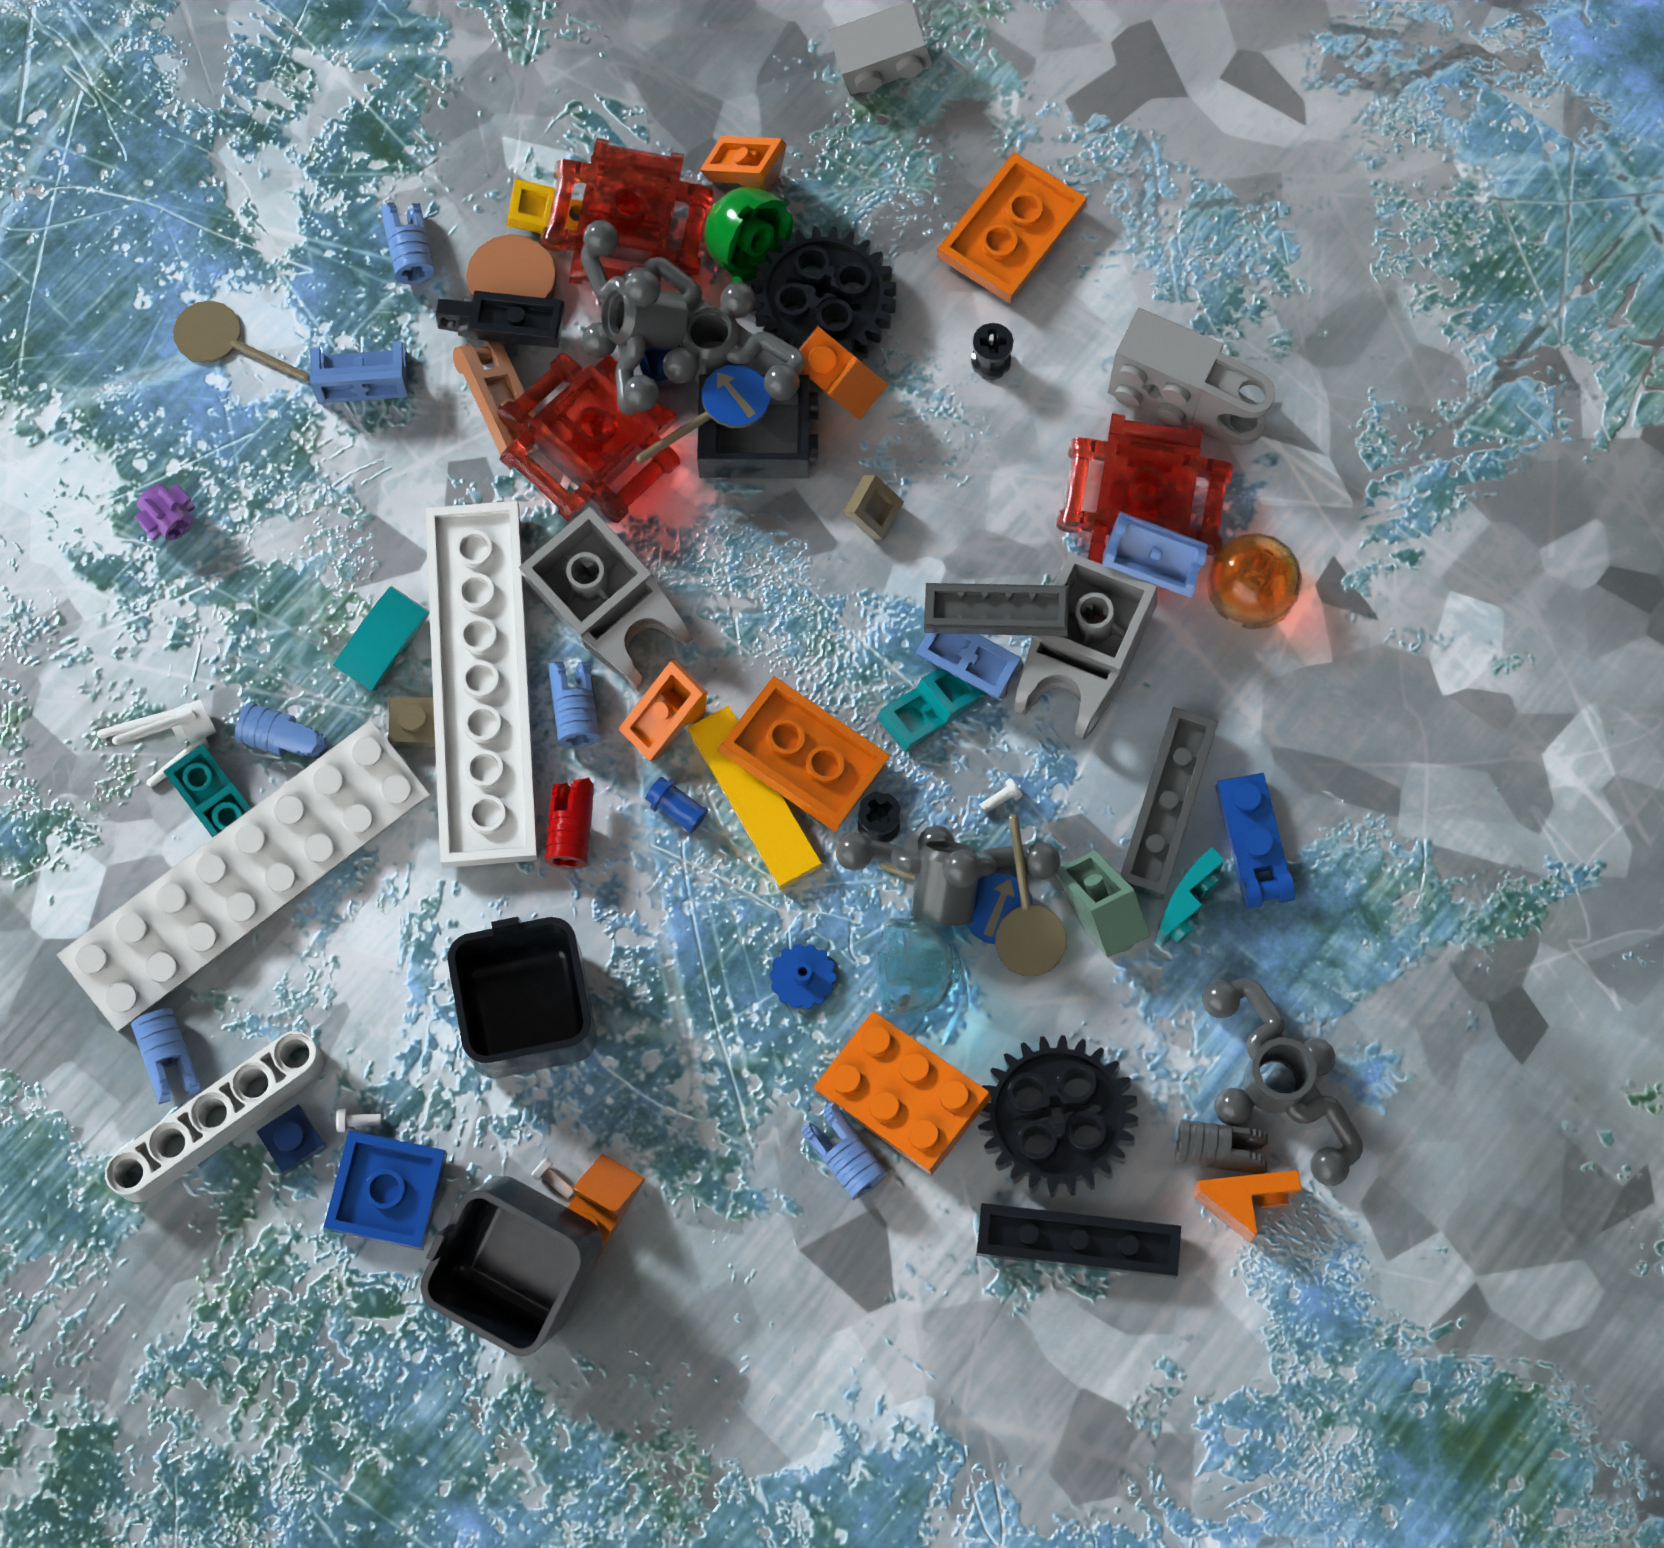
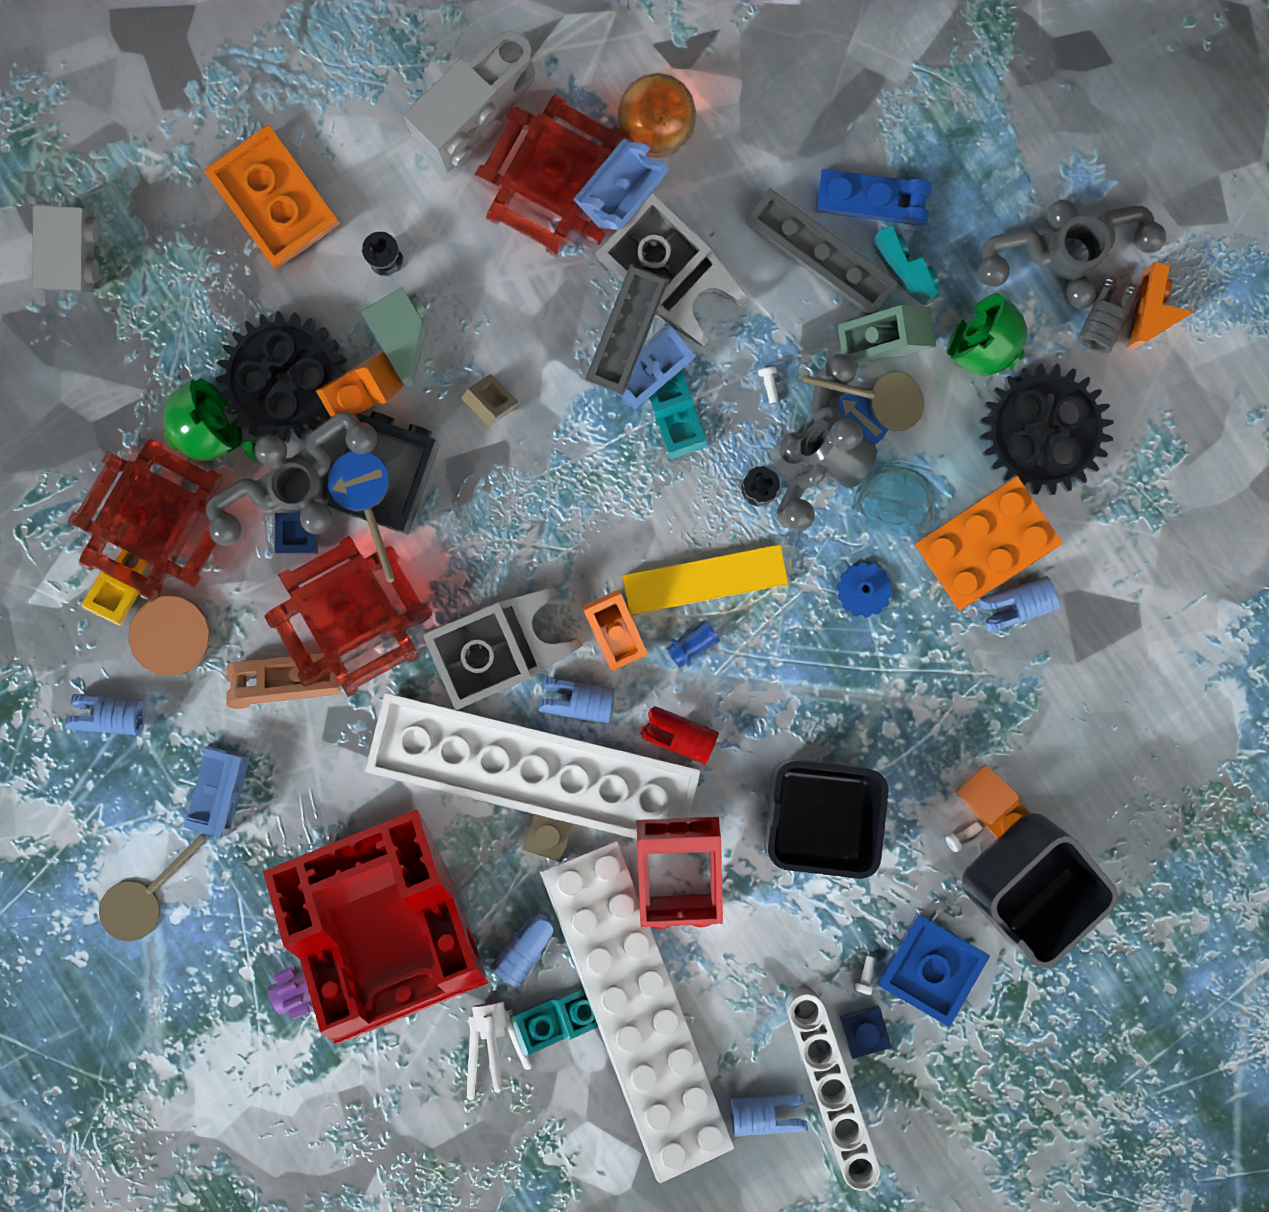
camera: 70 degrees left, 15 degrees up
teal slope [333,586,430,691] -> none
black hinge [435,291,565,348] -> none
dark grey wheel [581,220,688,415] -> none
orange slope [700,136,787,192] -> none
orange plate [718,676,891,832] -> none
black plate [976,1203,1181,1279] -> none
none -> red slope [263,809,489,1045]
none -> sand green slope [360,287,428,387]
none -> red window [636,816,723,929]
none -> green cylinder [946,293,1028,377]

